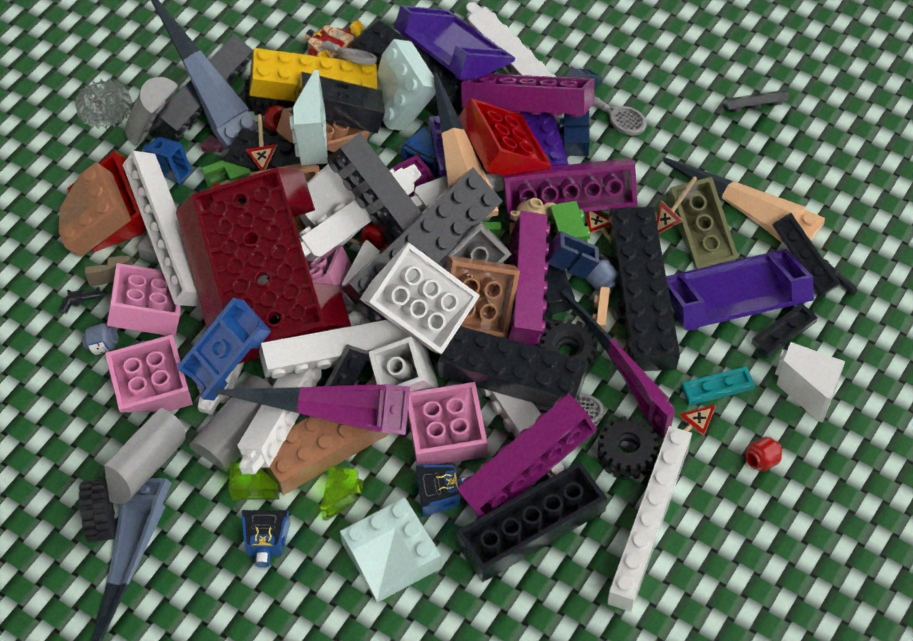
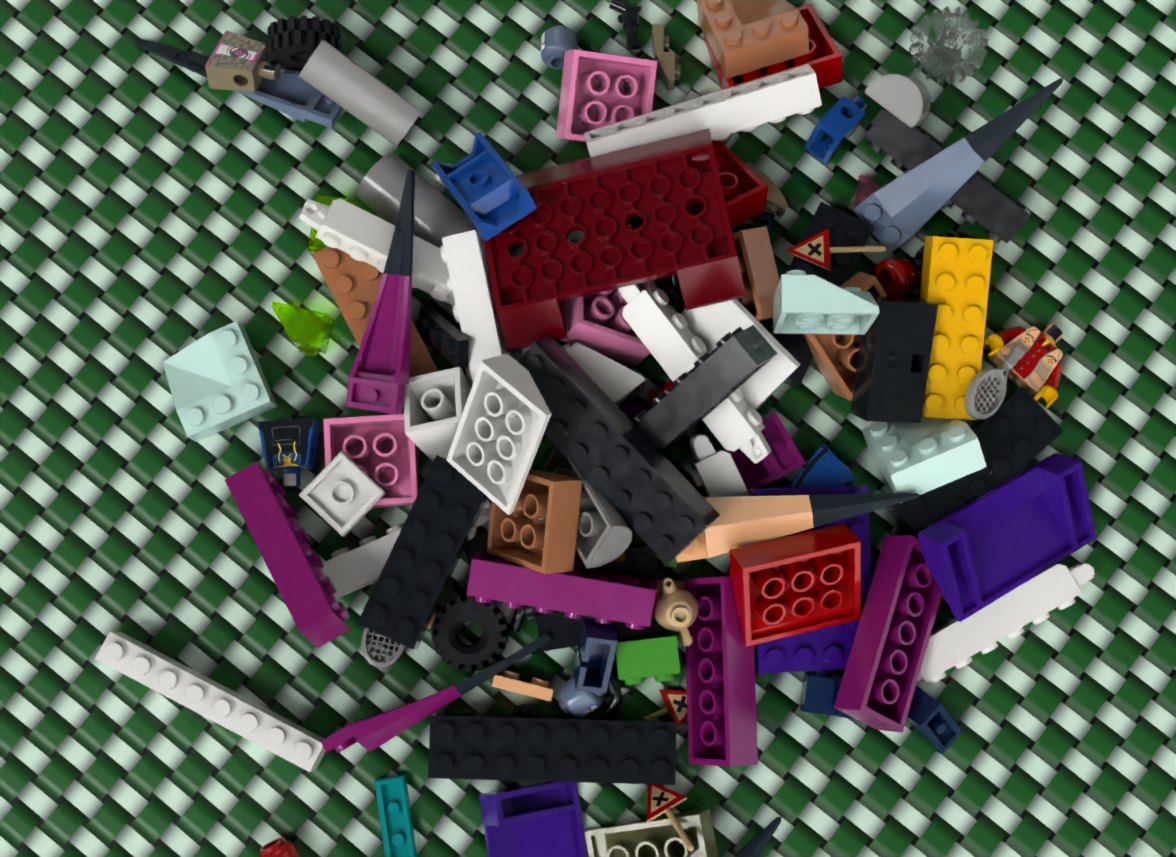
camera: 95 degrees right, 25 degrees up
bright pink slope [105,334,193,412] -> none
bright green slope [202,161,251,187] -> none
torso [241,510,291,568] -> none
black brick [456,461,607,583] -> none
light grey piece [593,97,647,136] -> none
black tyre [597,416,659,480] -> none
piece [659,404,716,452] -> none
none -> dark tan torso [205,31,281,92]
none -> white tile [299,451,386,537]

